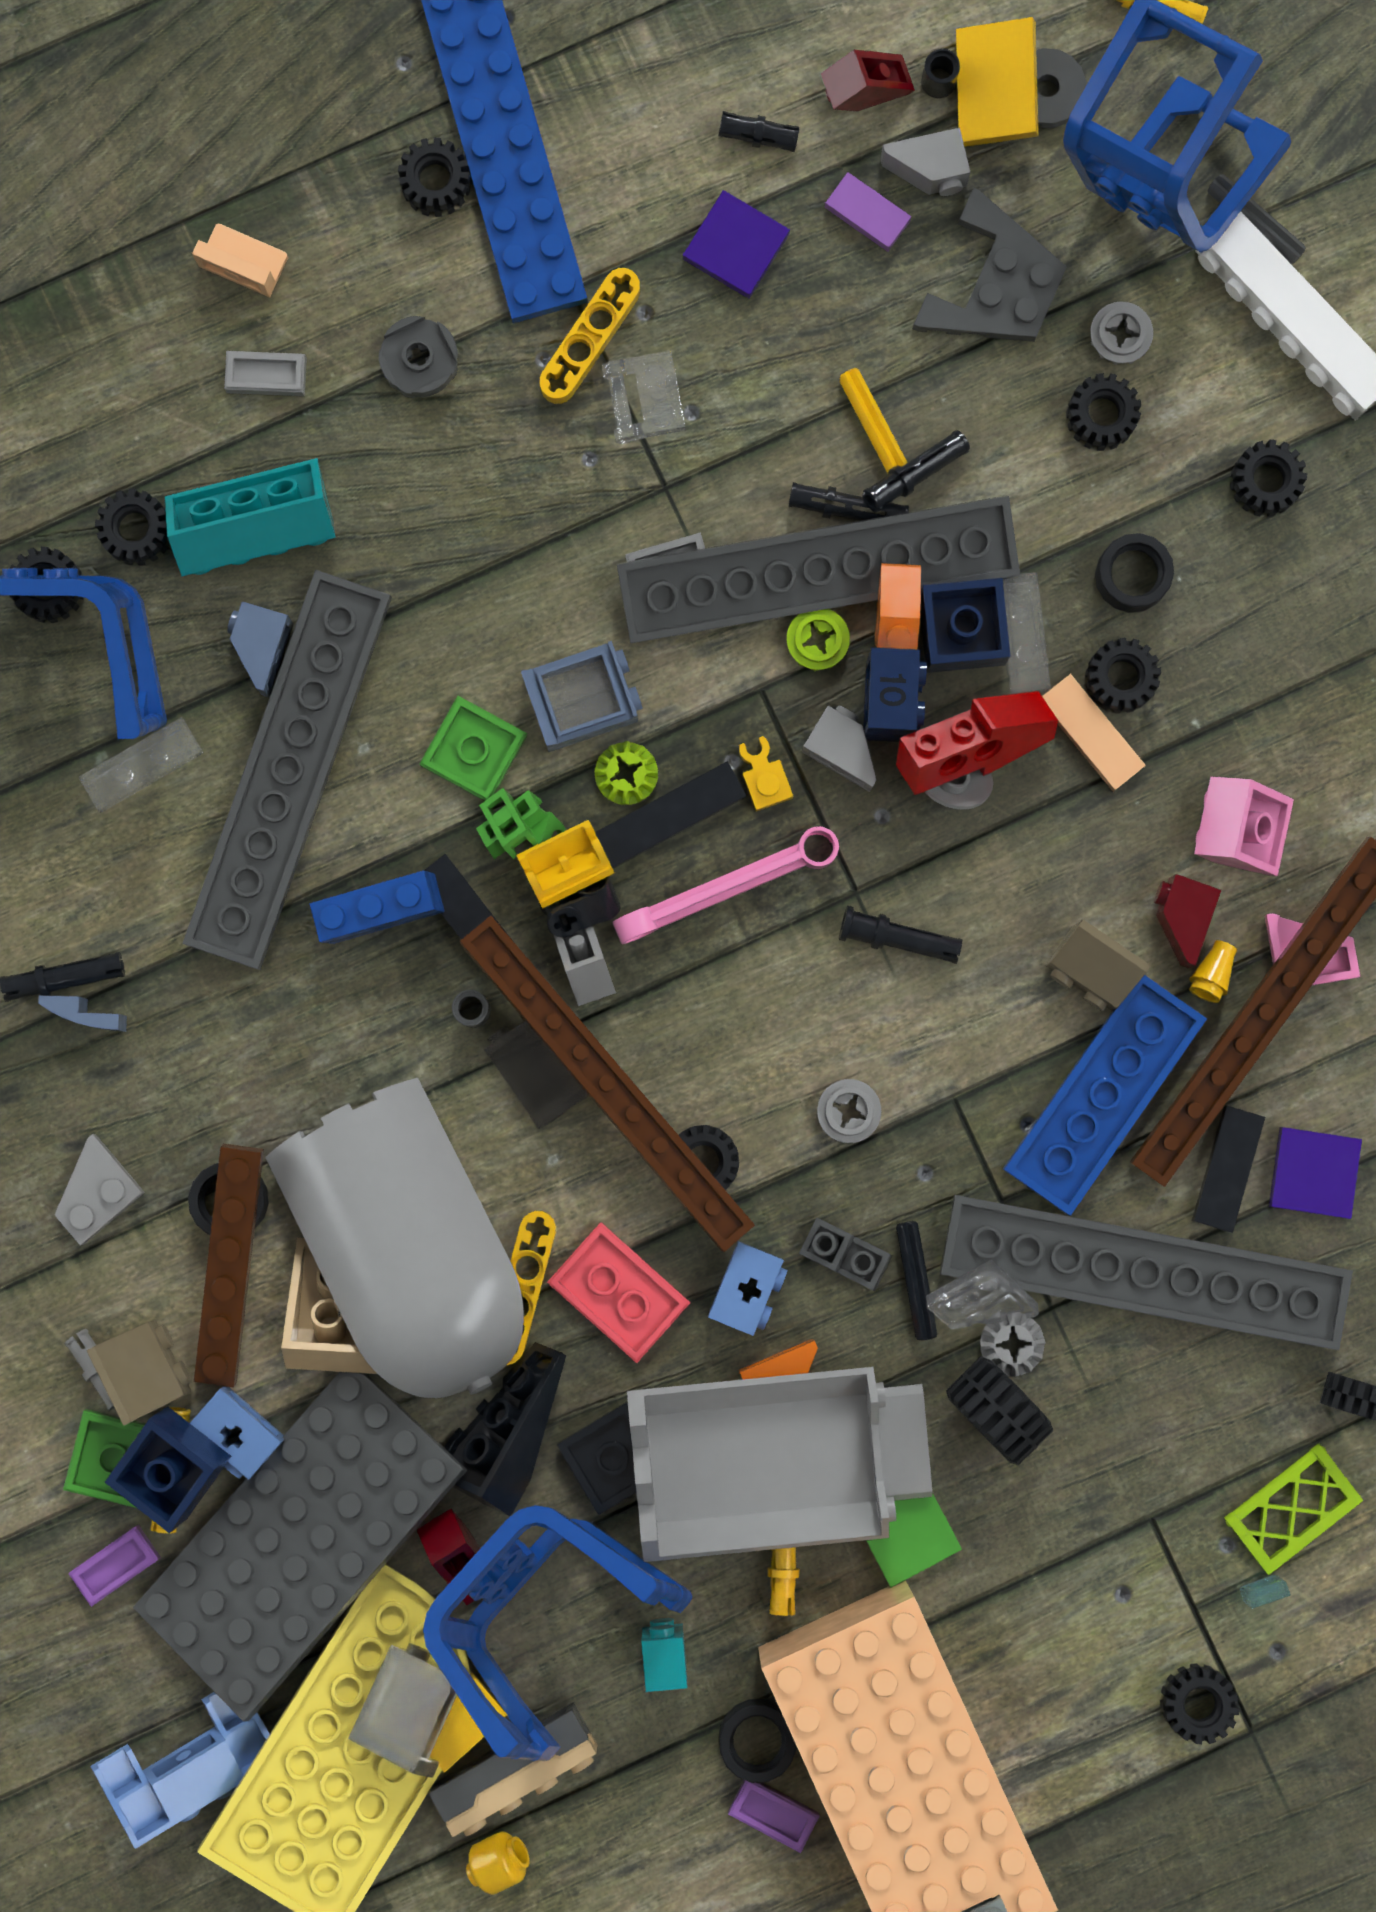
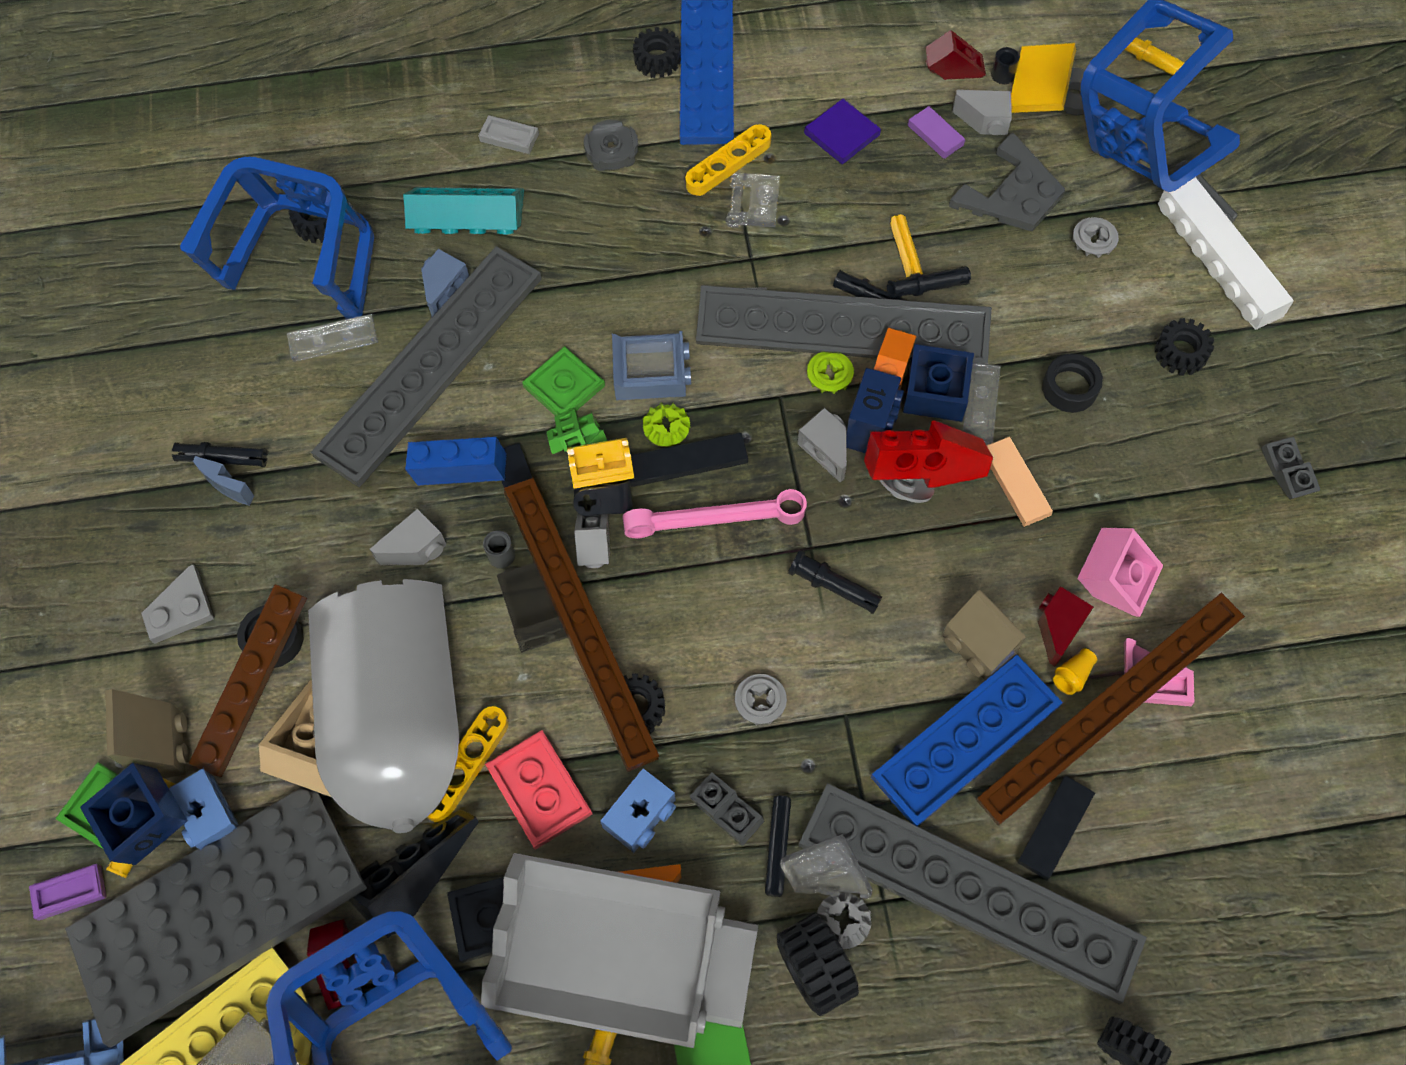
camera: 20 degrees right, 20 degrees down
black tyre [95,489,169,566] -> none
light nougat panel [192,224,288,297] -> none
black pin [718,111,800,152] -> none
yellow plate [739,736,794,812] -> none
black tyre [1066,373,1141,451] -> none
black tyre [1085,638,1161,714] -> none
dark purple tile [1269,1127,1362,1219] -> none
none -> light grey slope [370,509,447,565]

